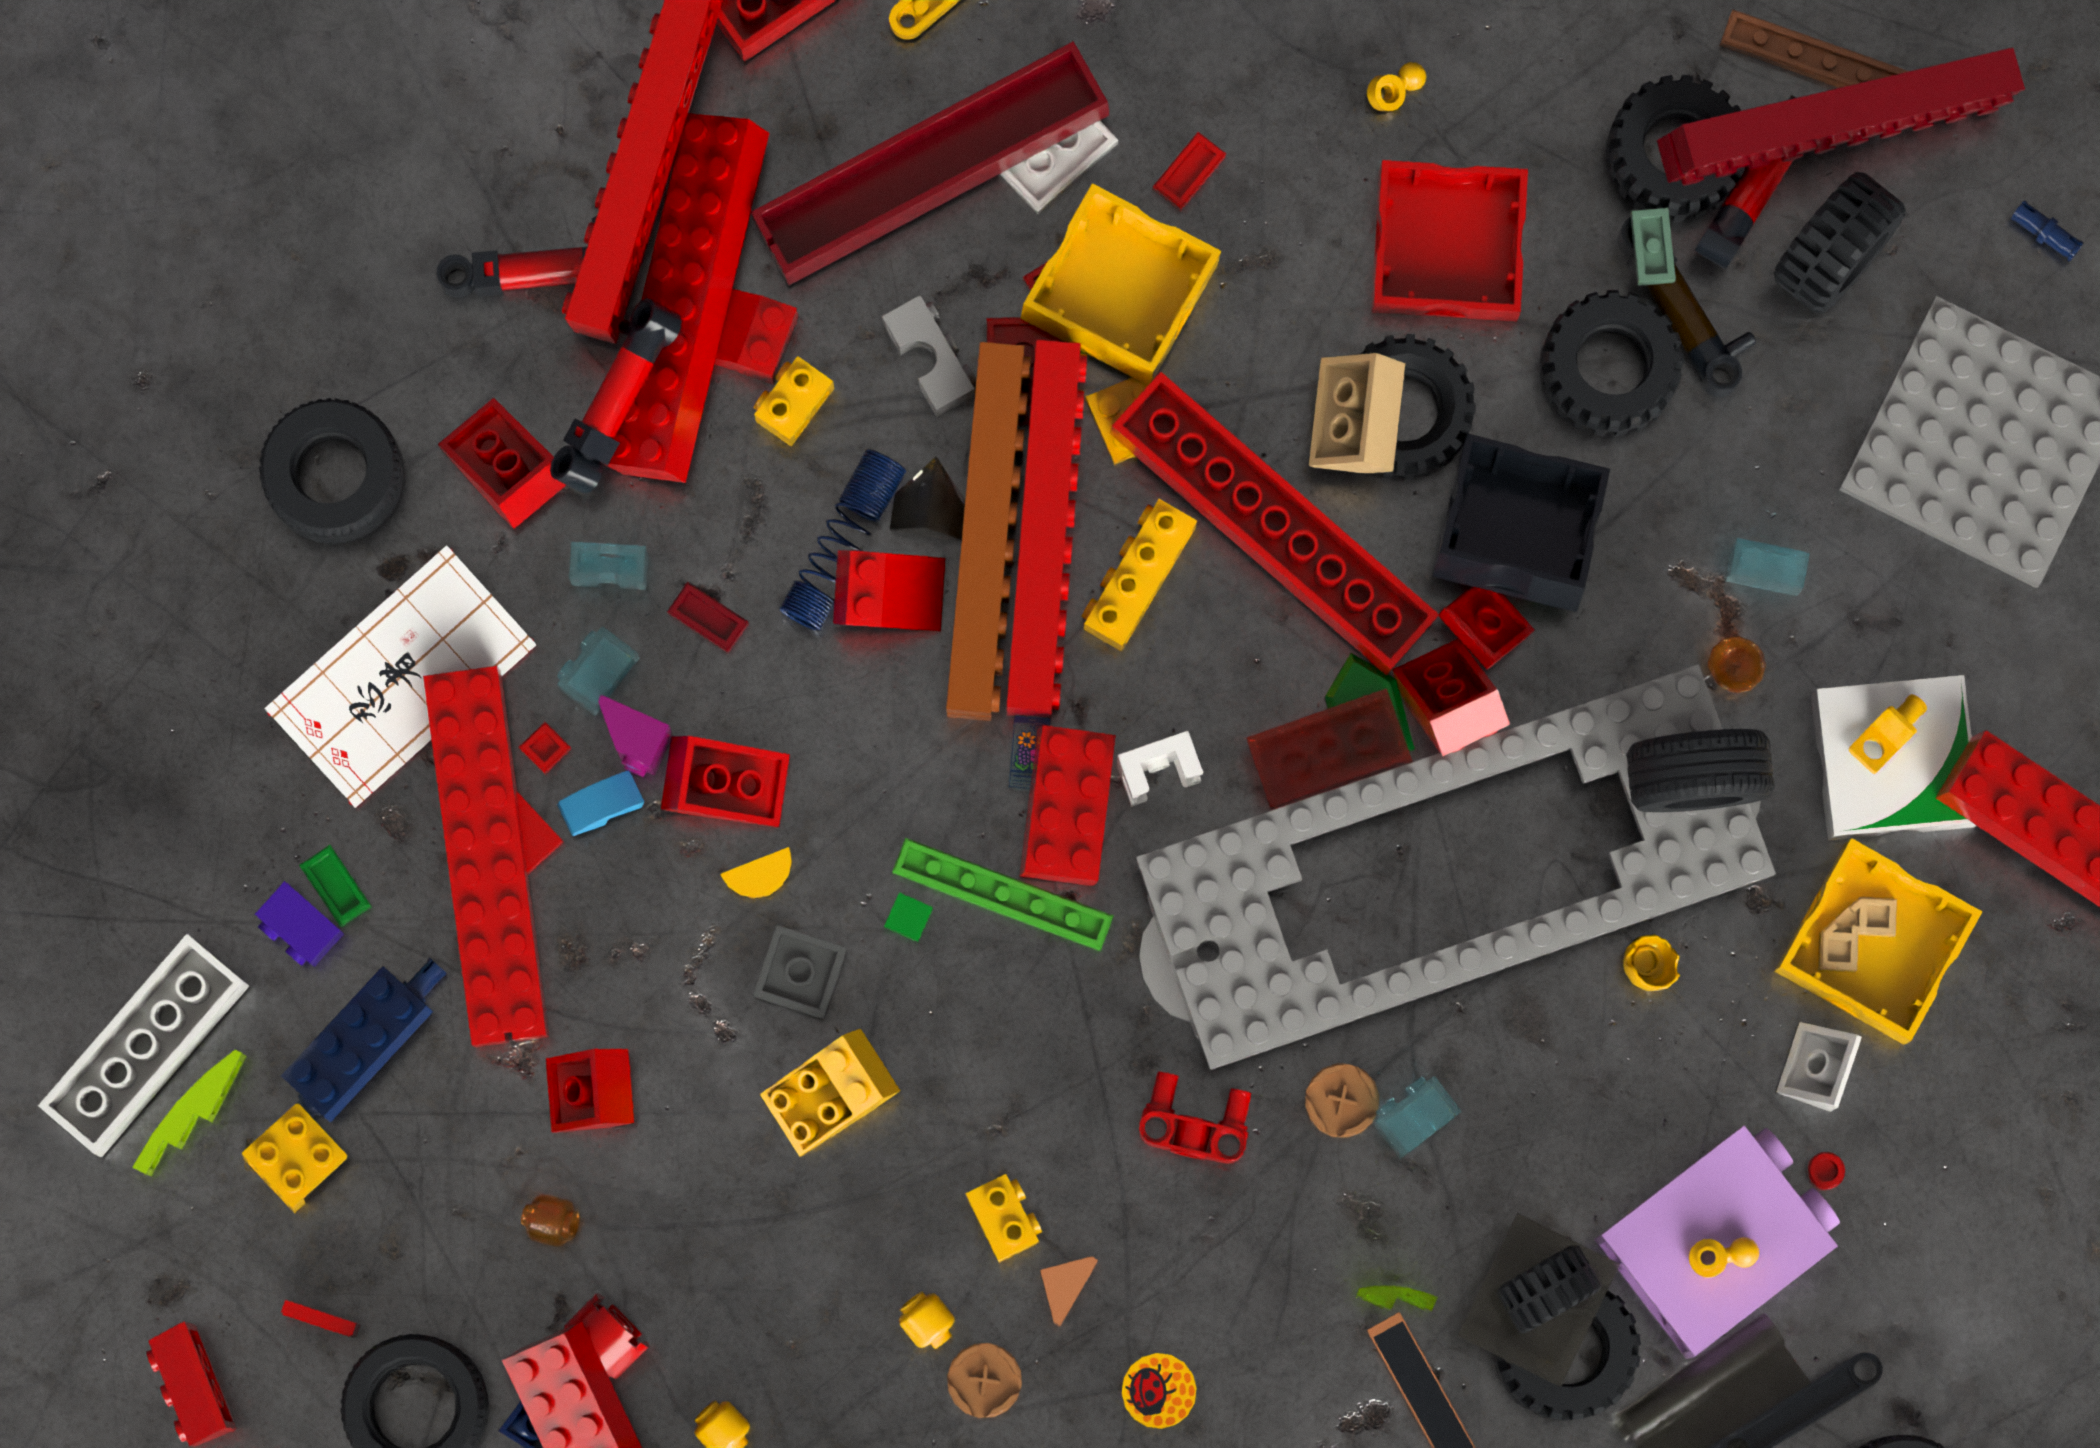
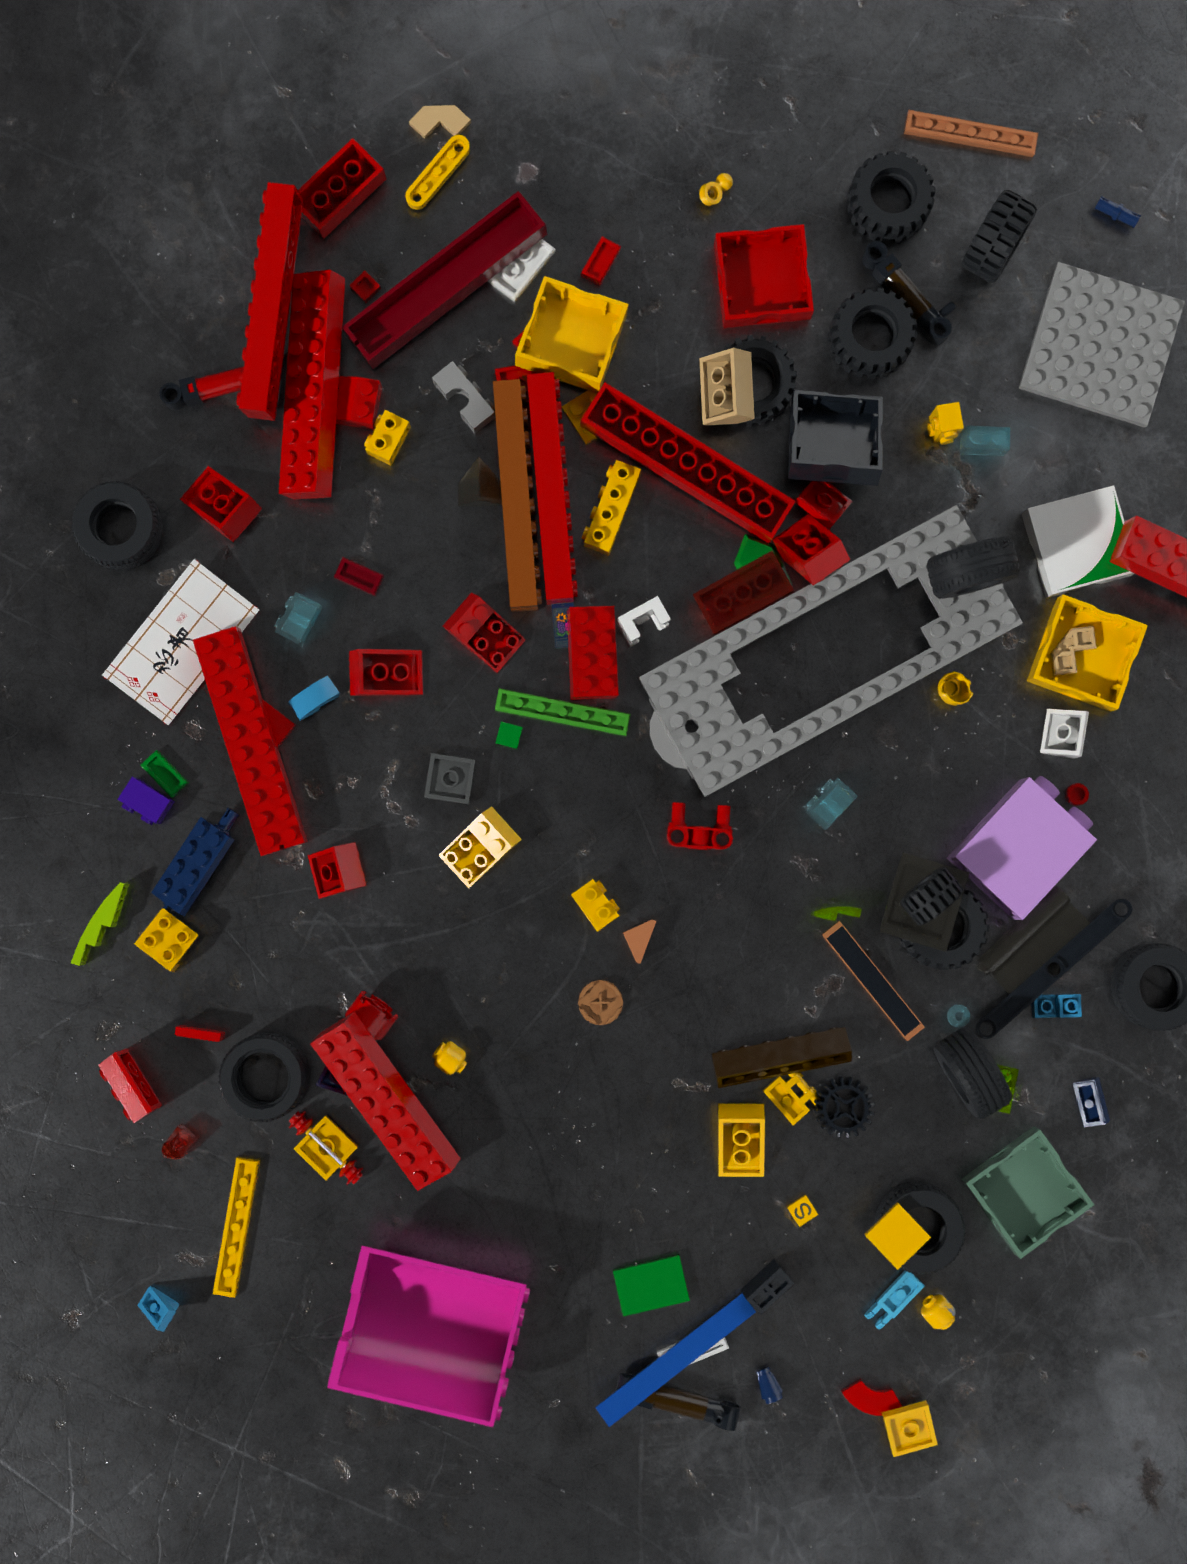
camera: 10 degrees left, 5 degrees up
white brick [38,934,249,1157] -> none
red tile [519,722,572,775] -> none
clear orange head [521,1194,580,1247] -> none
black piece [550,298,682,494] -> none
clear light blue brick [569,542,648,590] -> none
magenta slope [598,695,673,777] -> none
yellow tile [720,847,792,899] -> none
dark blue piece [779,449,906,631] -> none
red slope [833,550,946,631] -> none
yellow head [899,1291,955,1349] -> none
tile [1121,1353,1197,1429] -> none
medium nougat tile [1305,1063,1379,1138] -> none
sand green plate [1630,208,1676,286] -> none
dark red piece [1657,47,2025,186] -> none
yellow plate [1689,1237,1759,1278] -> none
piece [1694,95,1797,270] -> none
clear orange hair [1708,636,1766,693] -> none
yellow bracket [1848,694,1927,774] -> none
none -> red tile [349,271,381,304]
none -> red slope [442,593,526,673]
none -> yellow brick [927,402,964,445]

